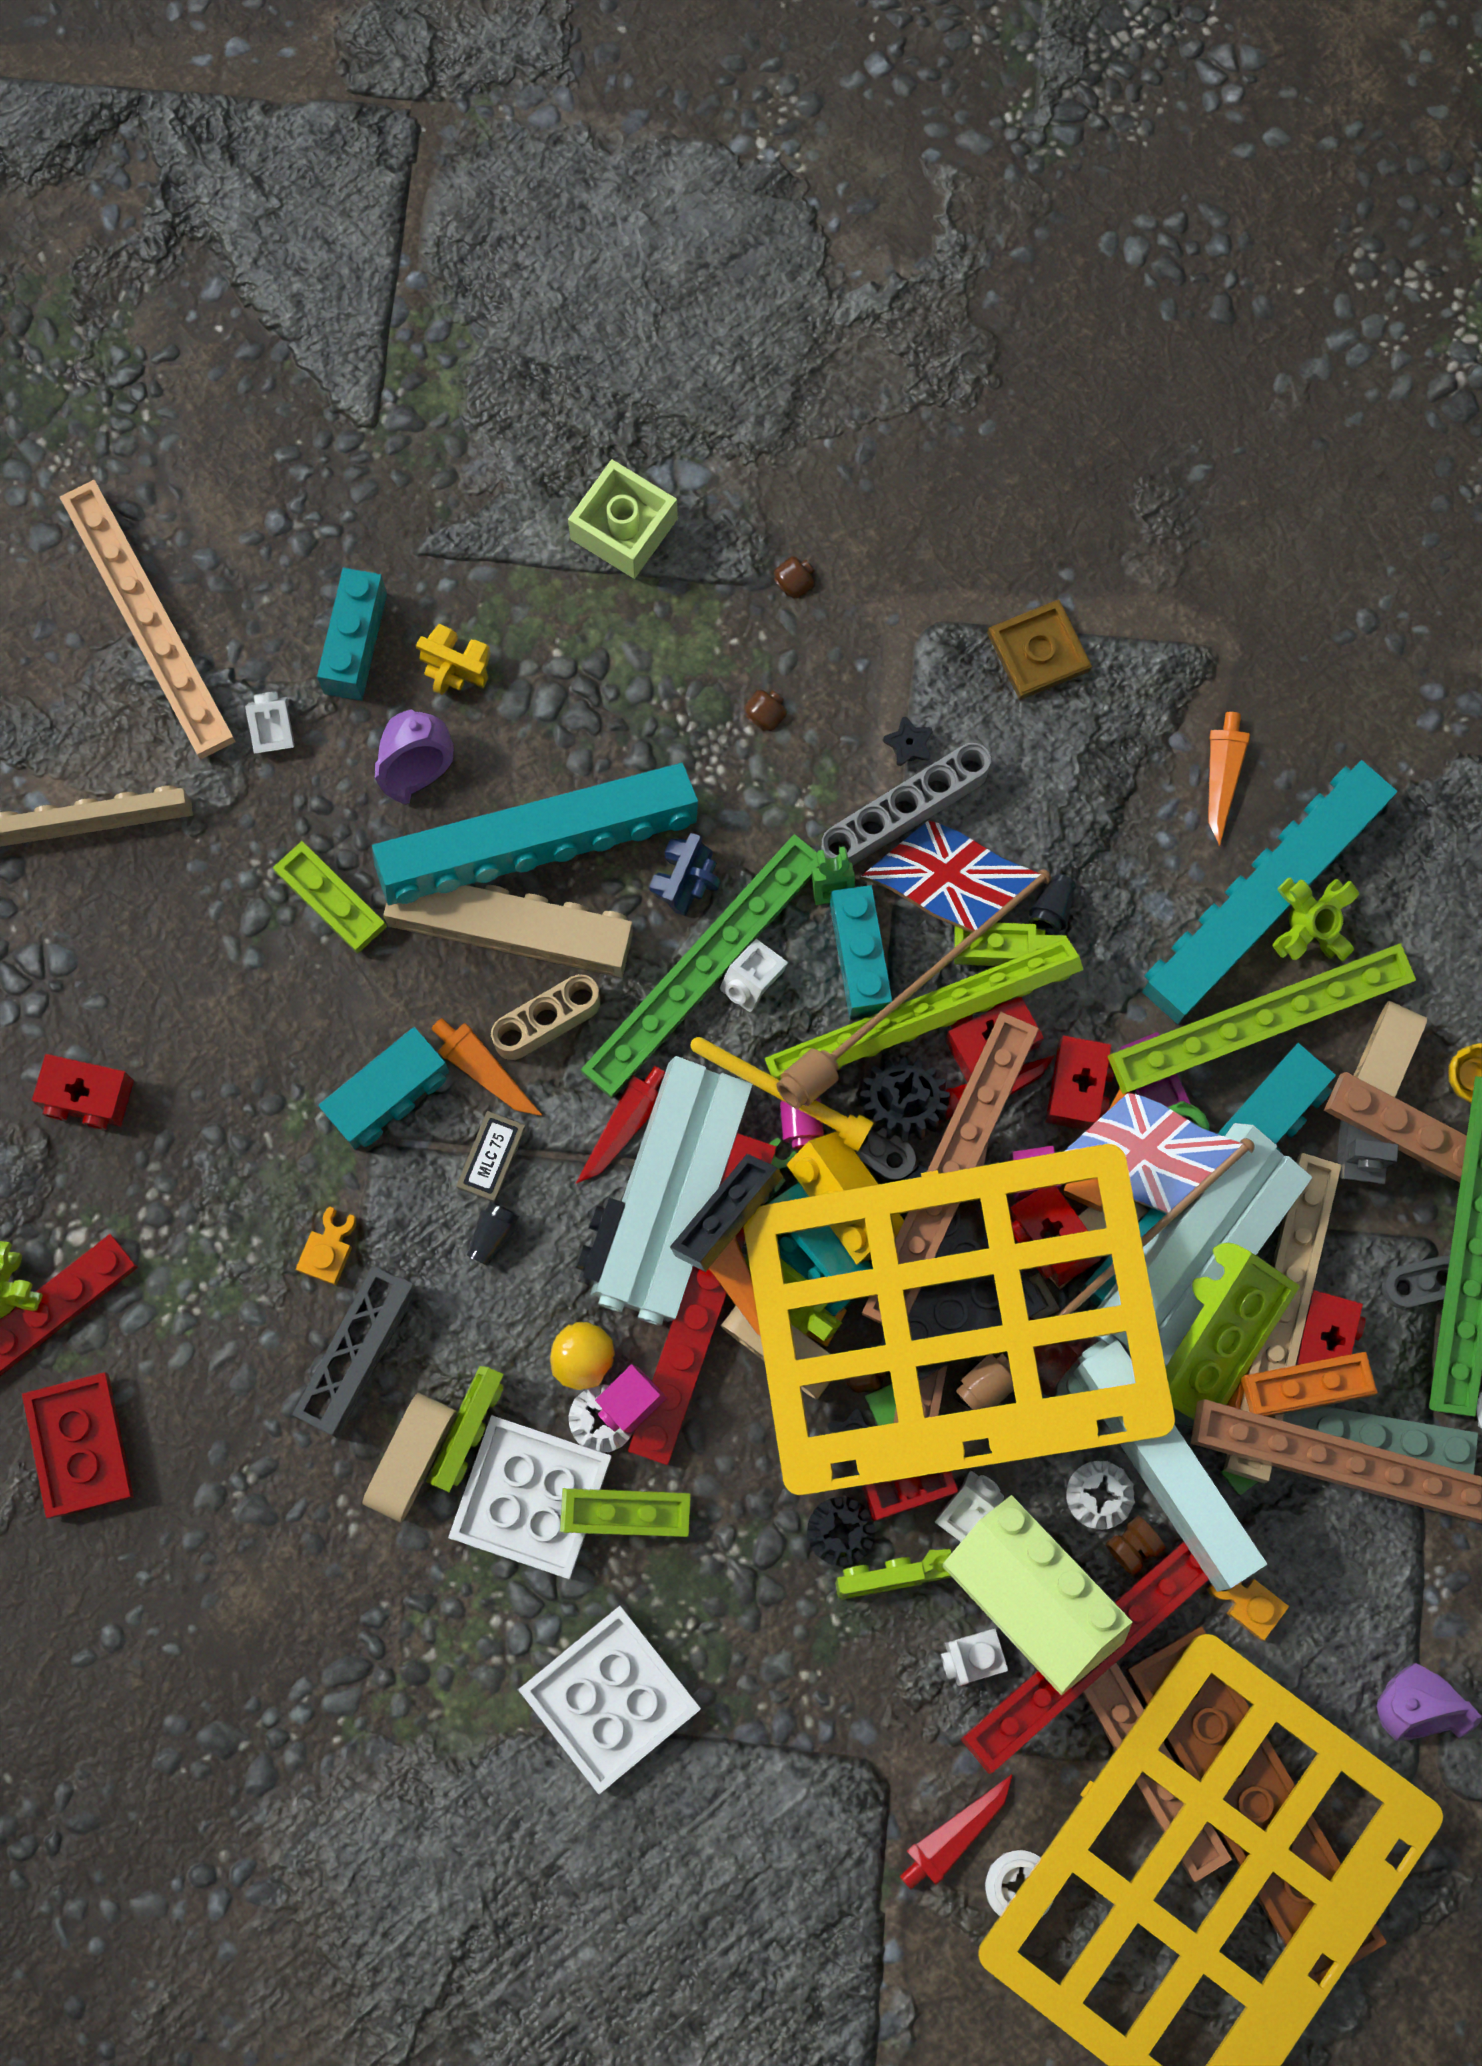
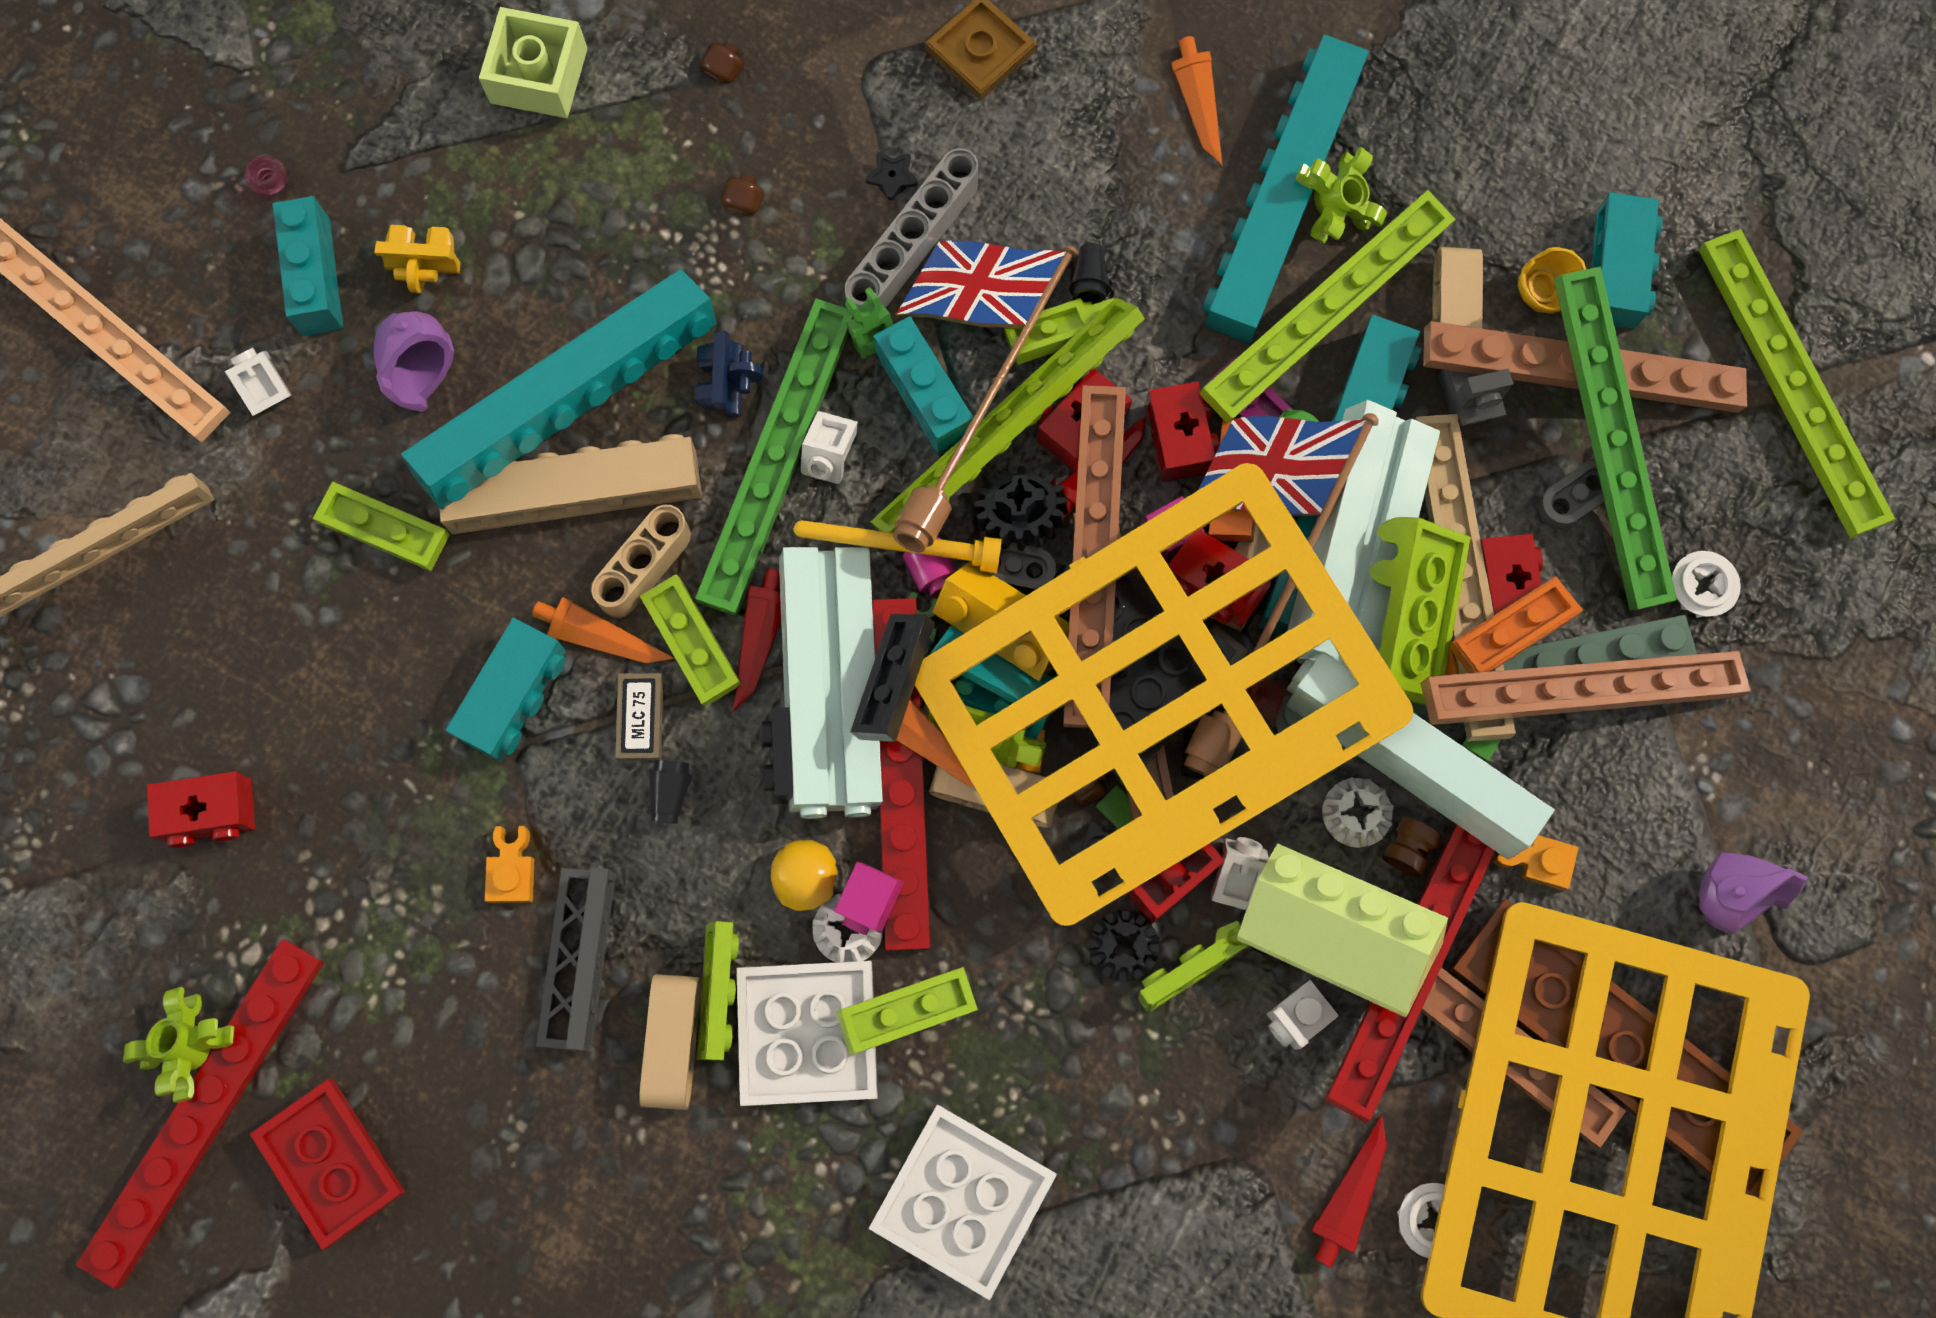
camera: 20 degrees left, 0 degrees up
none -> clear pink plate [245,155,288,196]
none -> lime plate [640,574,742,707]

